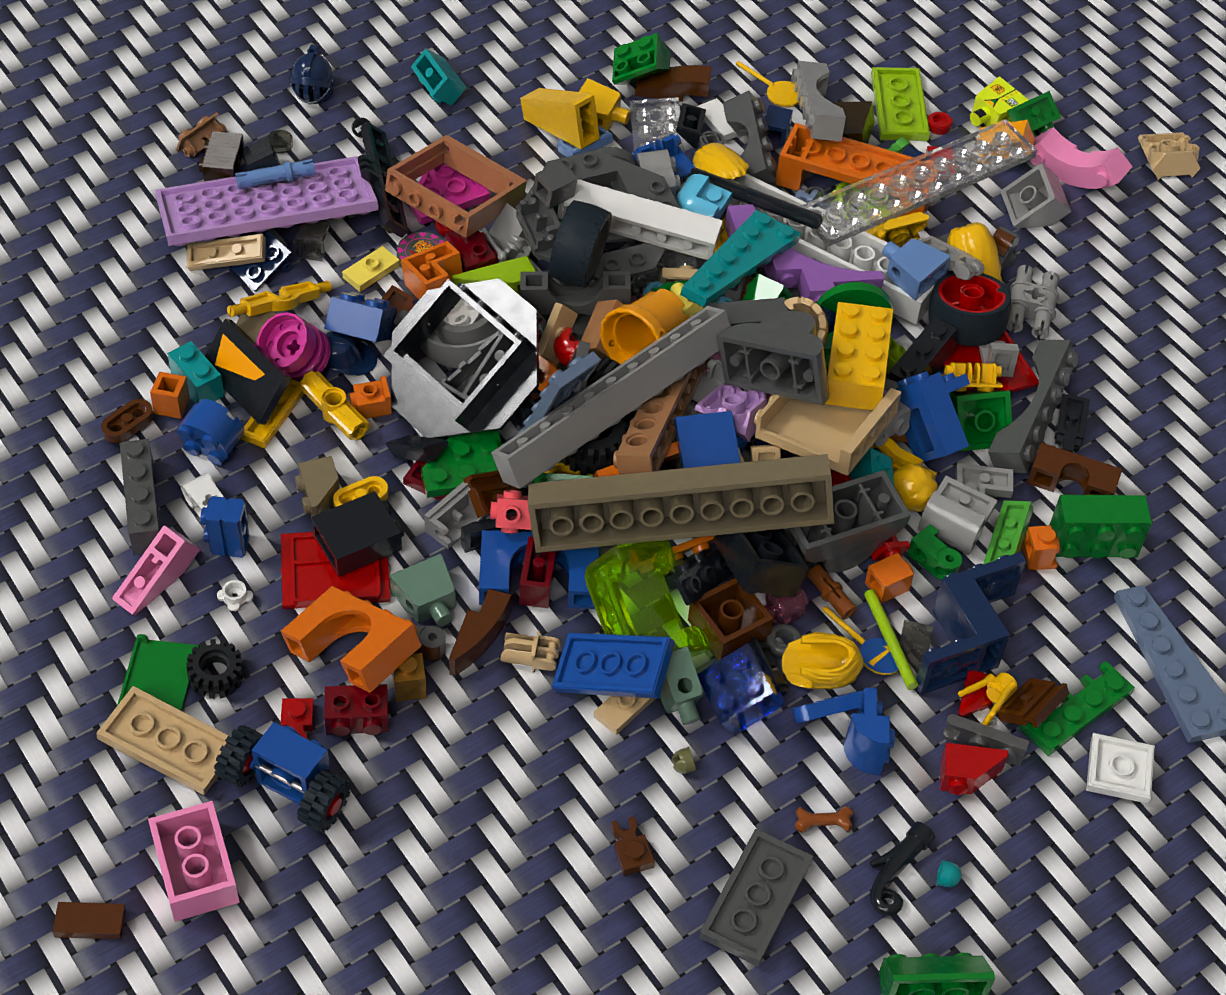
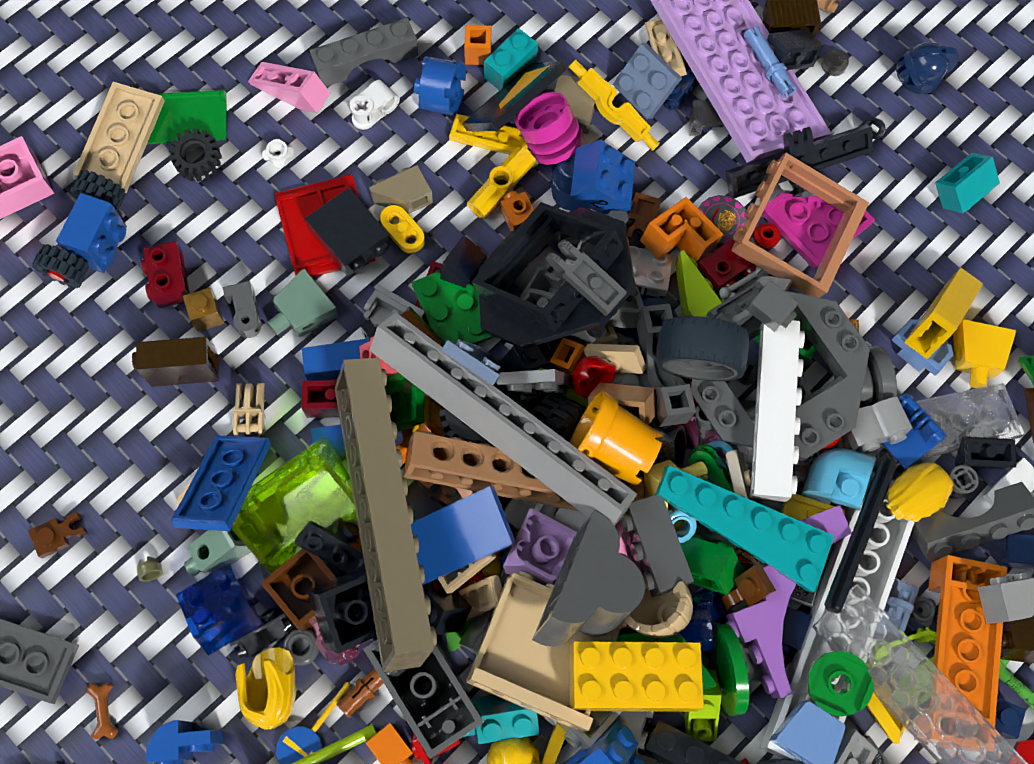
camera: 80 degrees right, 20 degrees up
reddish brown plate [101,399,154,443] -> none
blue brick [200,496,250,558] -> none
red plate [280,698,314,739] -> none
orange arch [281,586,421,693] -> none
light yellow plate [342,246,400,292] -> none
reddish brown slope [449,589,511,676] -> none
blue beam [792,687,879,723] -> none
none -> dark brown brick [132,337,219,387]
none -> dark grey hinge [546,239,627,316]
none -> sand blue plate [612,43,682,119]
none -> reddish brown plate [721,564,776,609]
none -> green plate [807,651,874,717]

